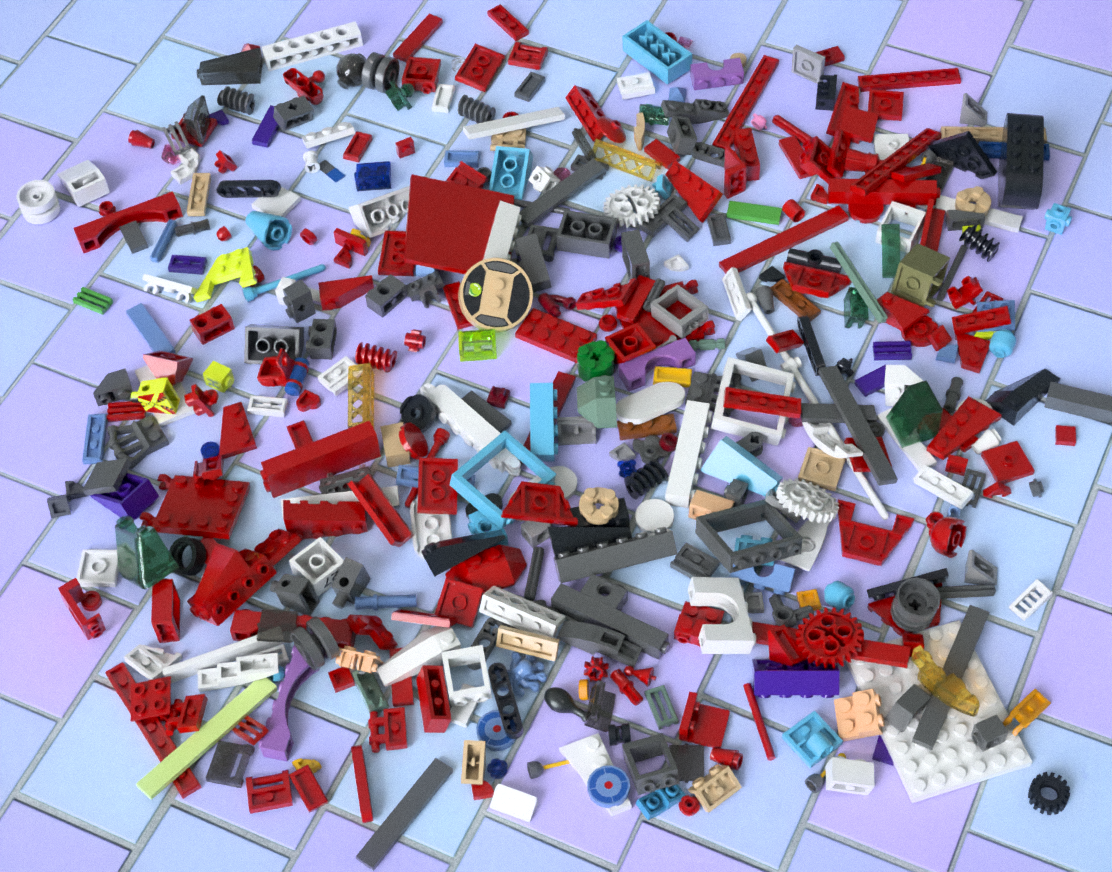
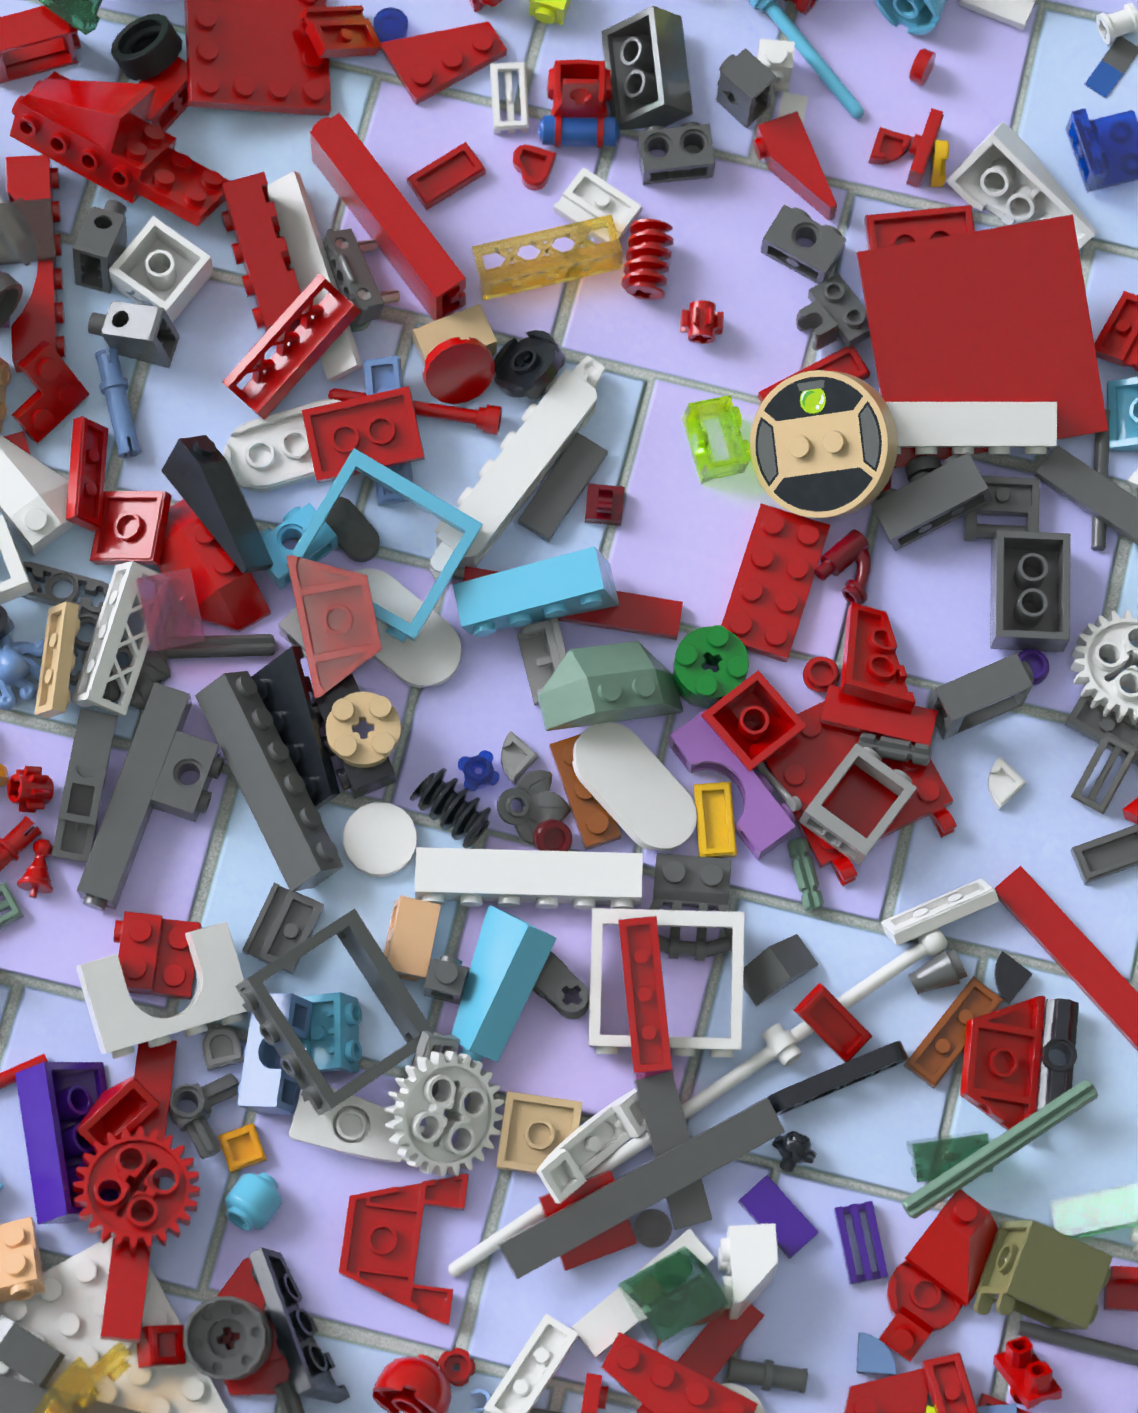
camera: 70 degrees right, 20 degrees up
none -> clear pink plate [136,568,206,652]

